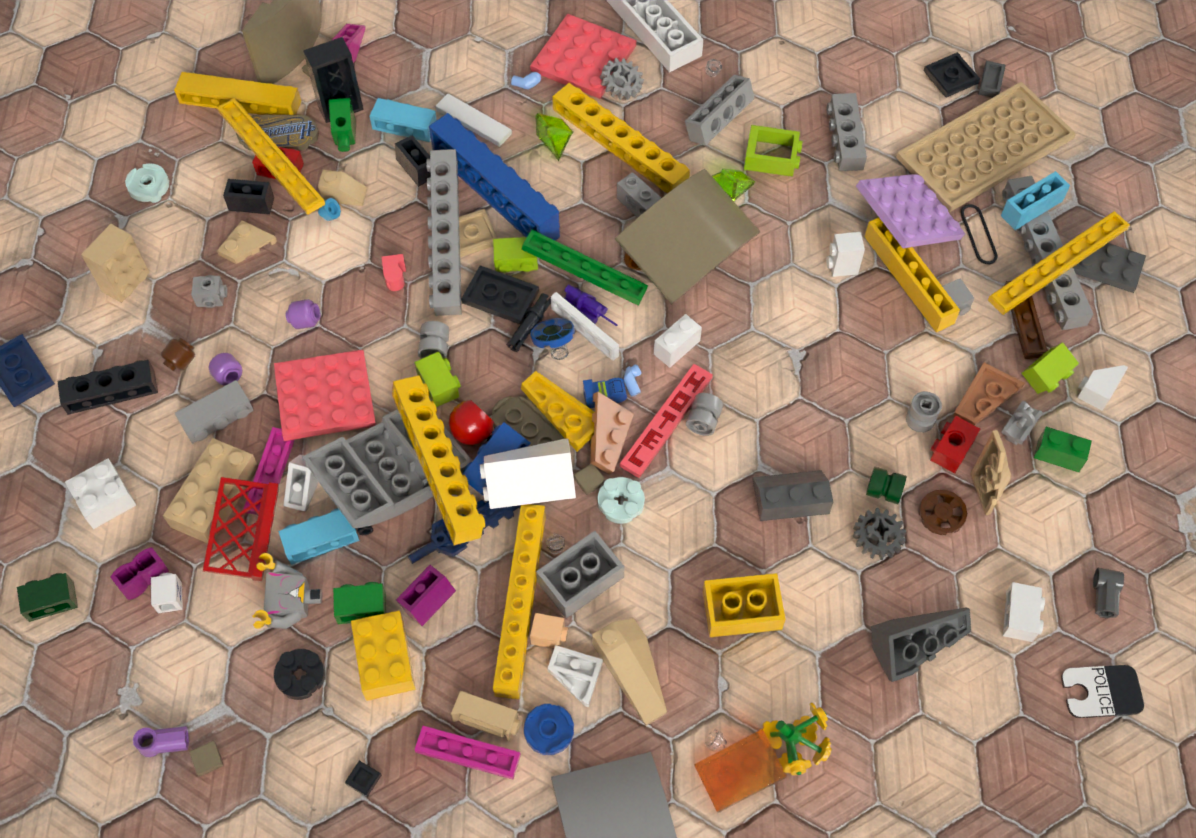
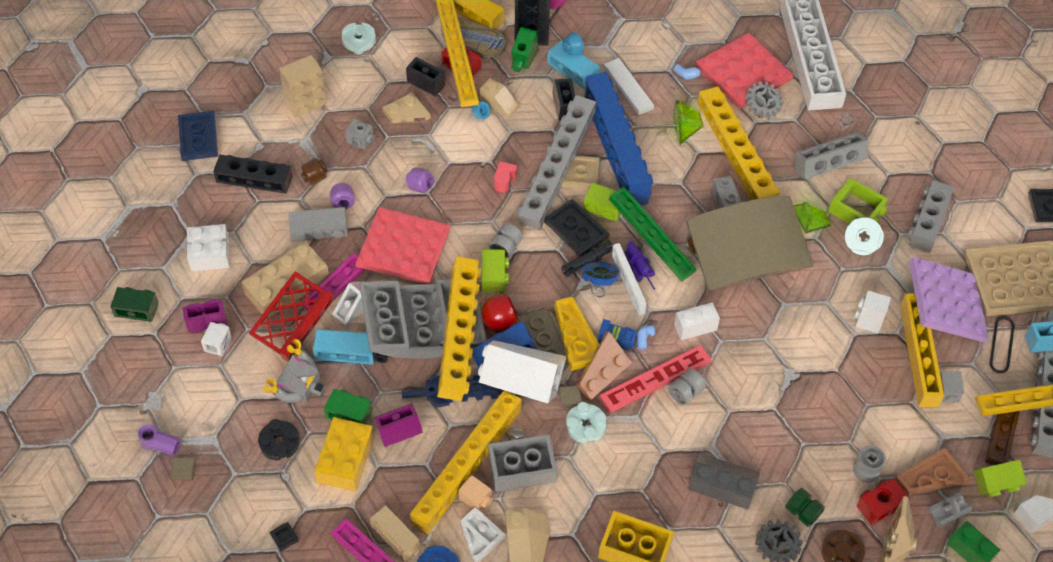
camera: 25 degrees right, 5 degrees down
none -> dark azure cone [562,32,584,55]
none -> light aqua plate [845,217,884,255]

